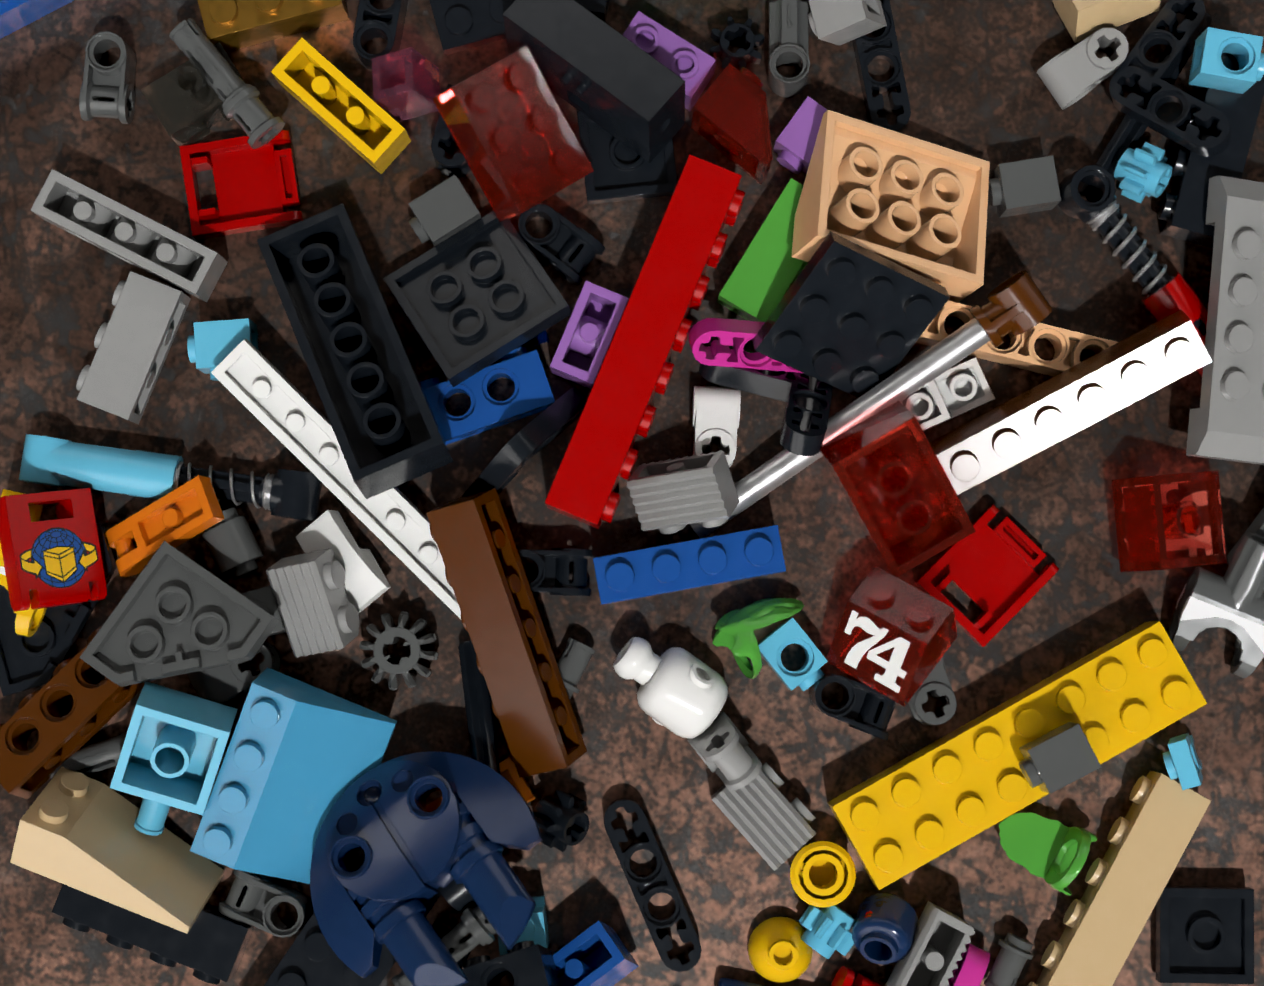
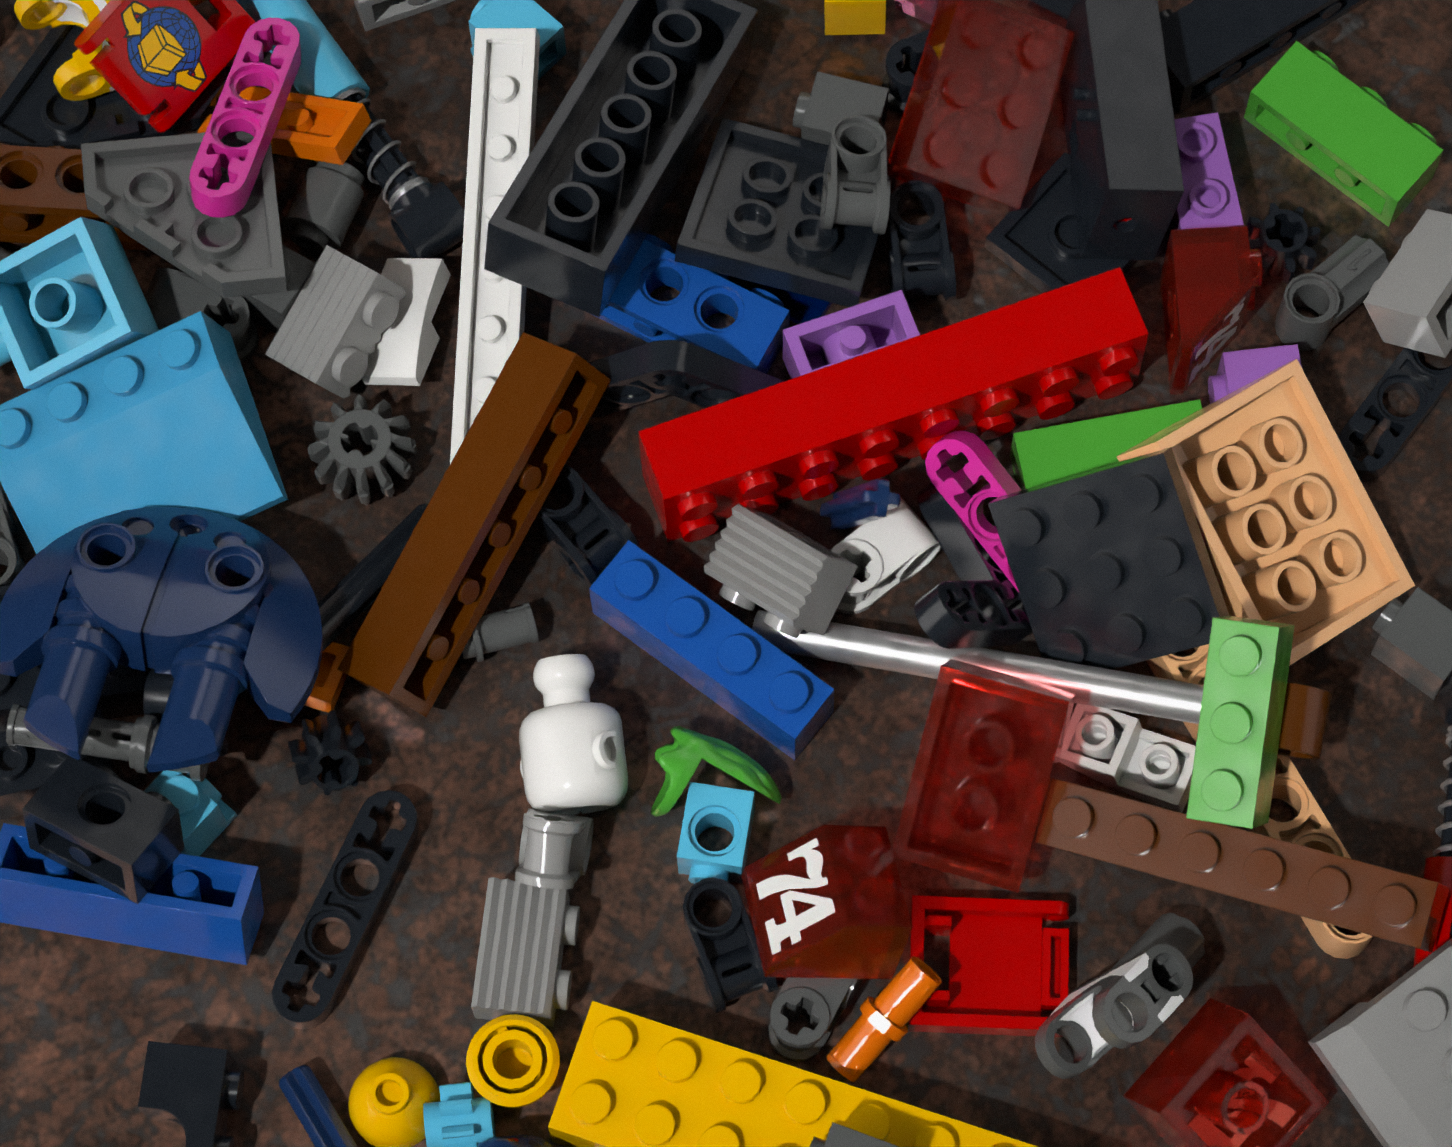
camera: 50 degrees right, 15 degrees down
none -> dark pink beam [189,18,302,218]
none -> dark grey piece [820,115,890,235]
none -> dark blue axle [820,478,901,531]
none -> orange pin [826,956,942,1082]
none -> dark grey connector [1035,913,1205,1079]
none -> bright green brick [1186,616,1295,829]

